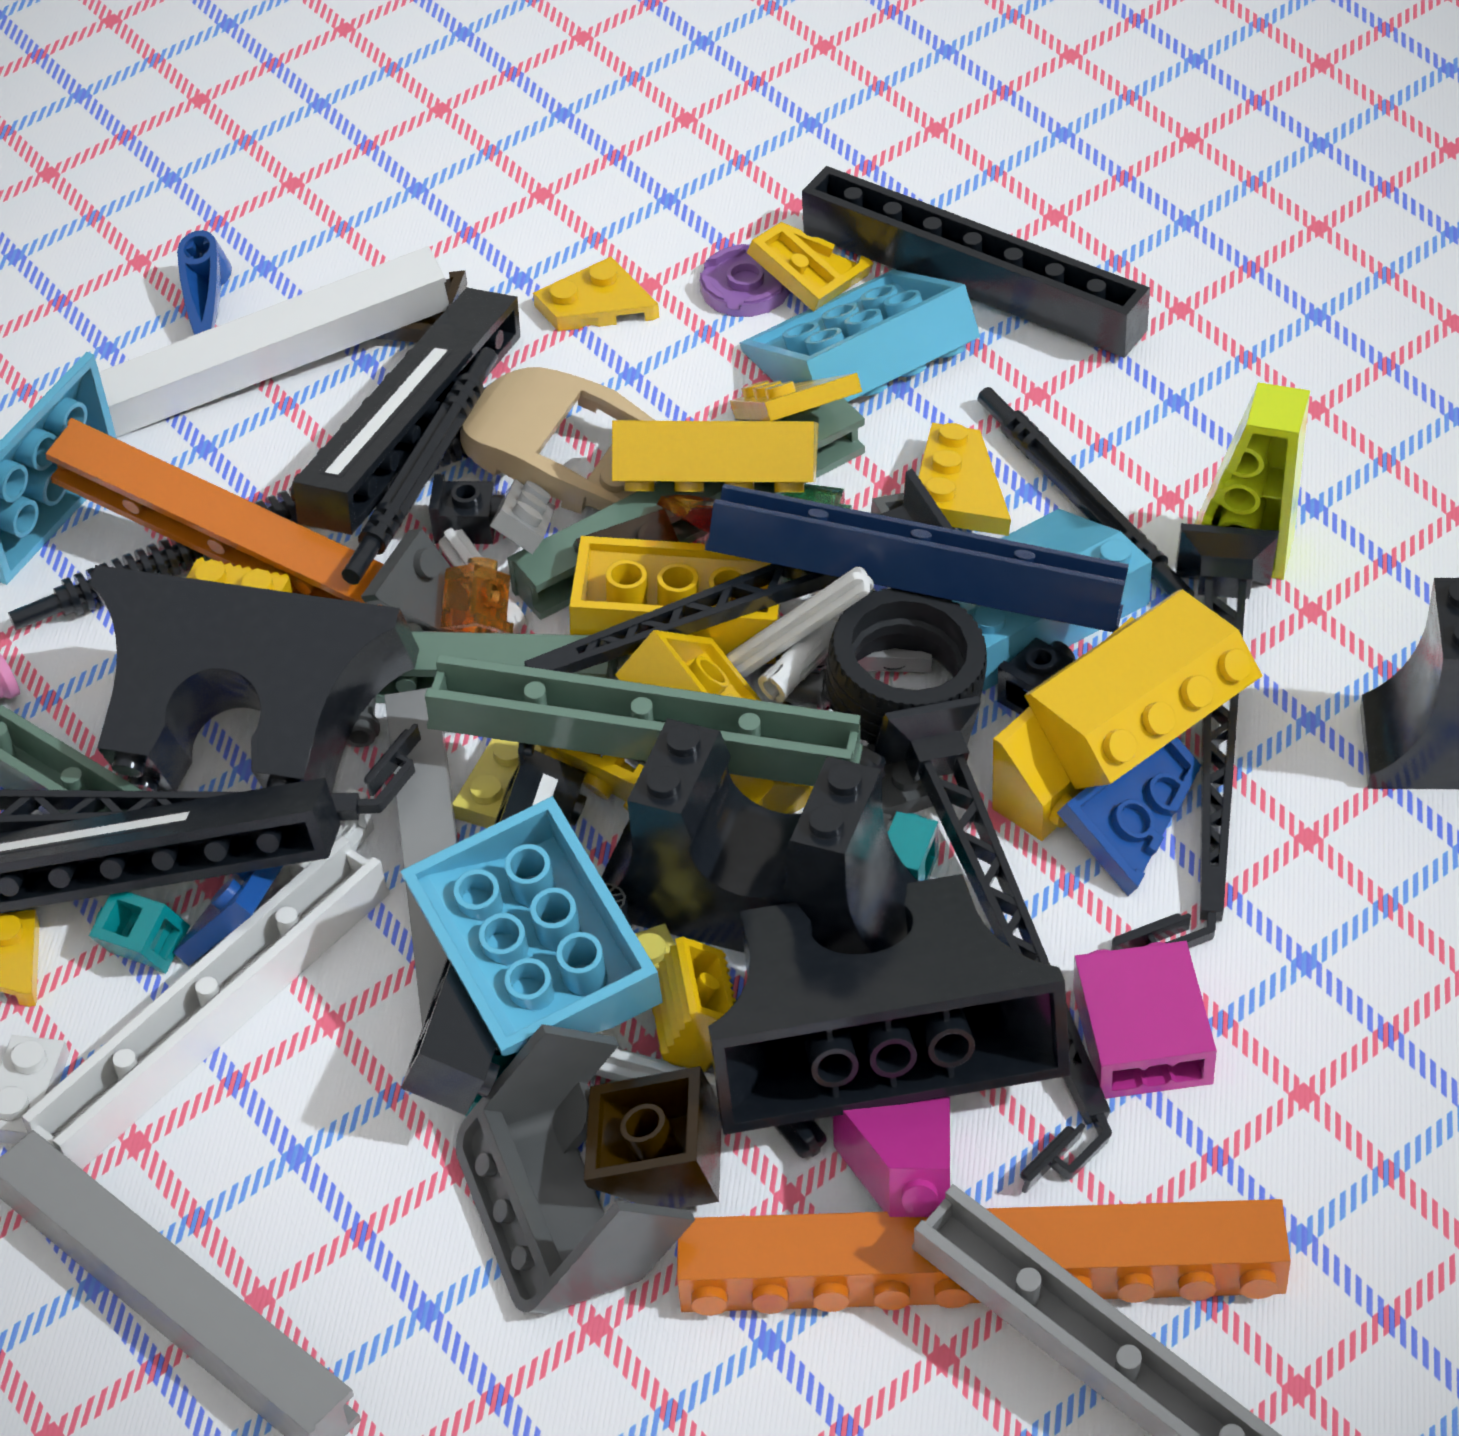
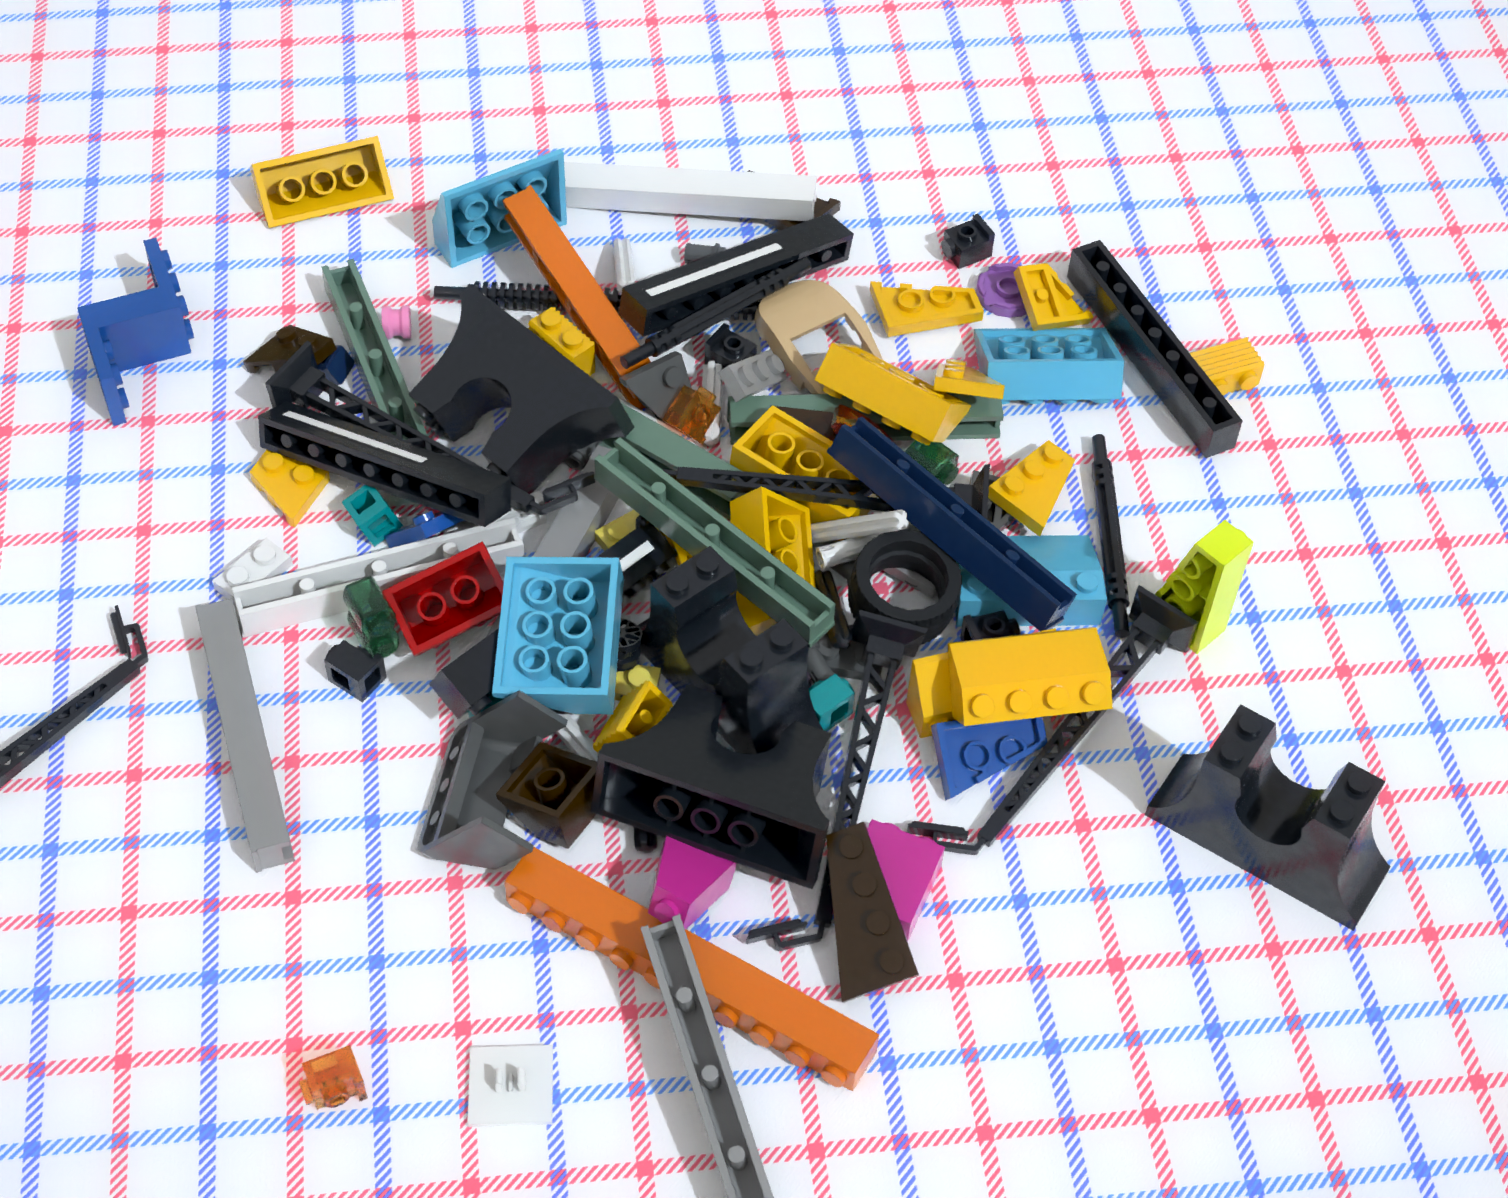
camera: 25 degrees right, 5 degrees up
blue piece [177,230,232,335] -> none
yellow wing [533,256,660,332] -> none
none -> black brick [324,640,387,703]
none -> clear green brick [343,576,399,658]
none -> red slope [382,541,504,657]
none -> white axle [613,238,635,294]
none -> dark grey pin [684,243,726,264]
none -> dark brown wing [826,822,920,1003]
none -> yellow wing [869,281,984,337]
none -> black brick [941,213,995,269]
none -> yellow brick [1189,337,1265,396]

